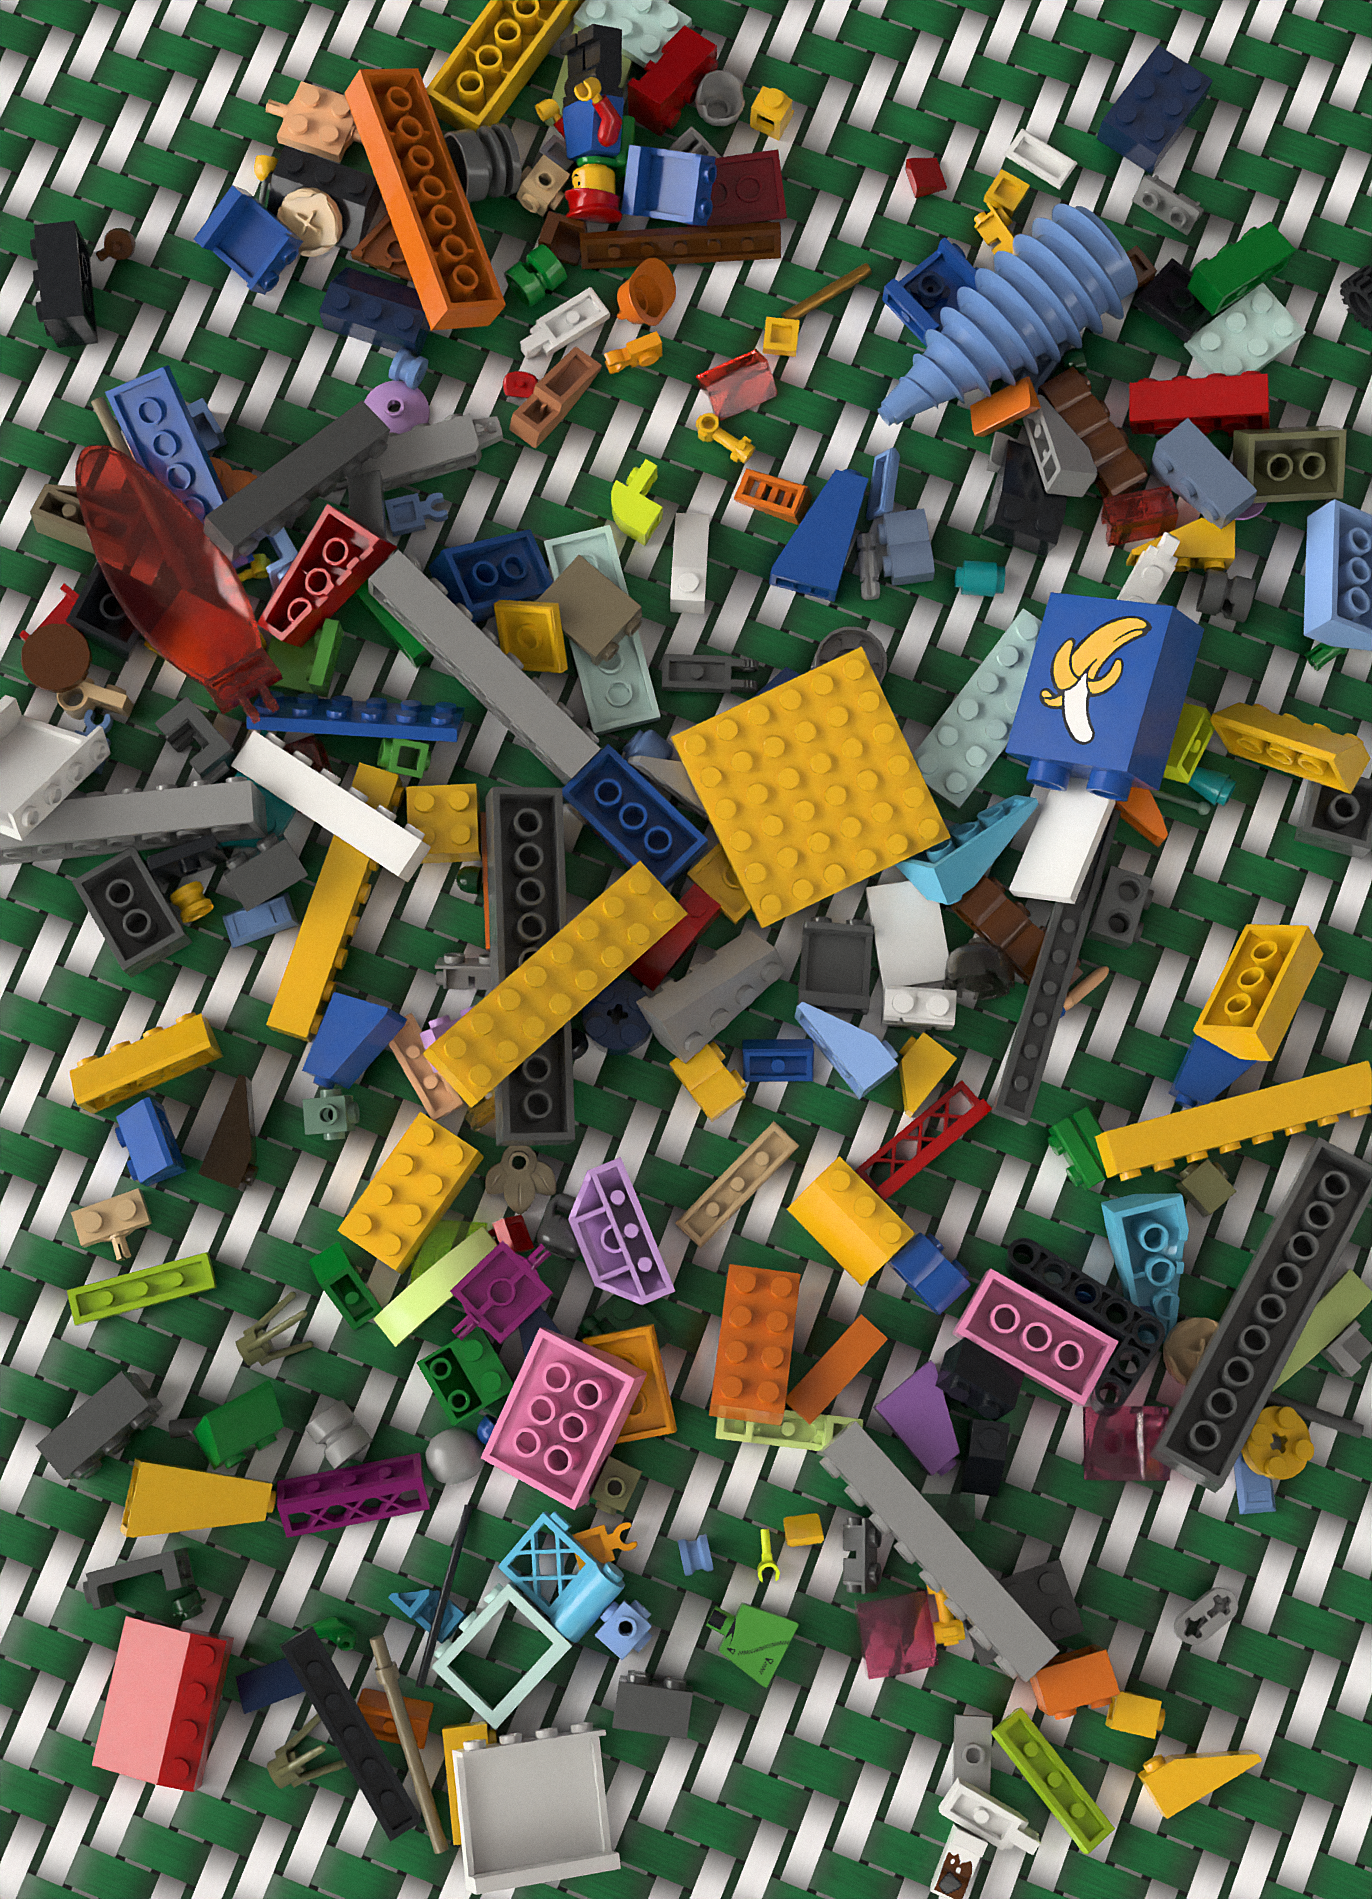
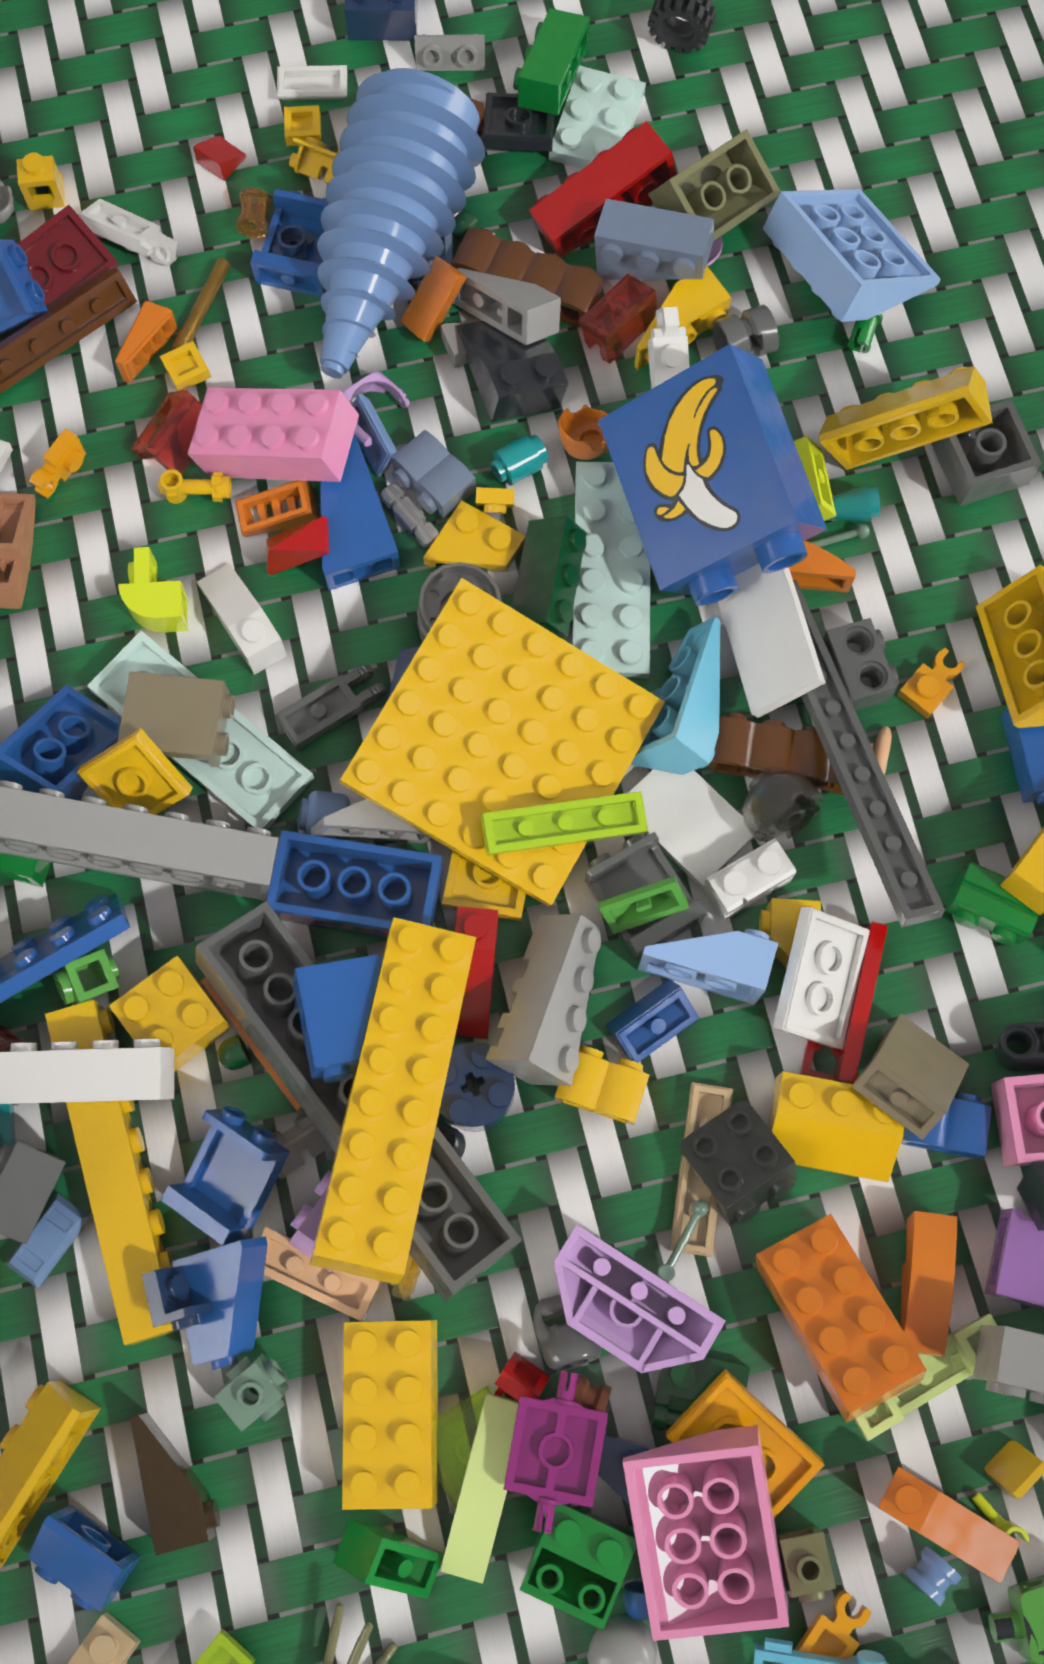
camera: 35 degrees left, 5 degrees down
dark tan plate [485,1146,556,1215] -> none
orange piece [617,258,676,326] -> none
none -> white hinge [78,199,177,266]
none -> orange slope [115,301,178,383]
none -> dark blue bracket [142,1266,213,1332]
none -> panel [161,1106,290,1246]
none -> bright pink brick [188,388,359,482]
none -> clear orange bush [235,187,271,238]
none -> red slope [266,516,329,575]
none -> blue slope [293,954,382,1082]
none -> lavender helmet [342,371,410,447]
none -> yellow wing [423,500,526,572]
none -> yellow plate [476,487,515,514]
none -> lime plate [480,791,648,856]
none -> dark green brick [512,515,587,638]
none -> orange hair [558,405,609,460]
none -> copper wheel [574,1374,612,1412]
none -> bright green slope [598,876,690,934]
none -> sand green hinge [658,1199,709,1282]
none -> pearl dark grey bracket [680,1100,798,1226]
none -> white tile [773,907,870,1050]
none -> dark tan panel [852,1014,969,1140]
none -> orange slope [878,1467,1021,1584]
none -> light orange plate [897,648,965,719]

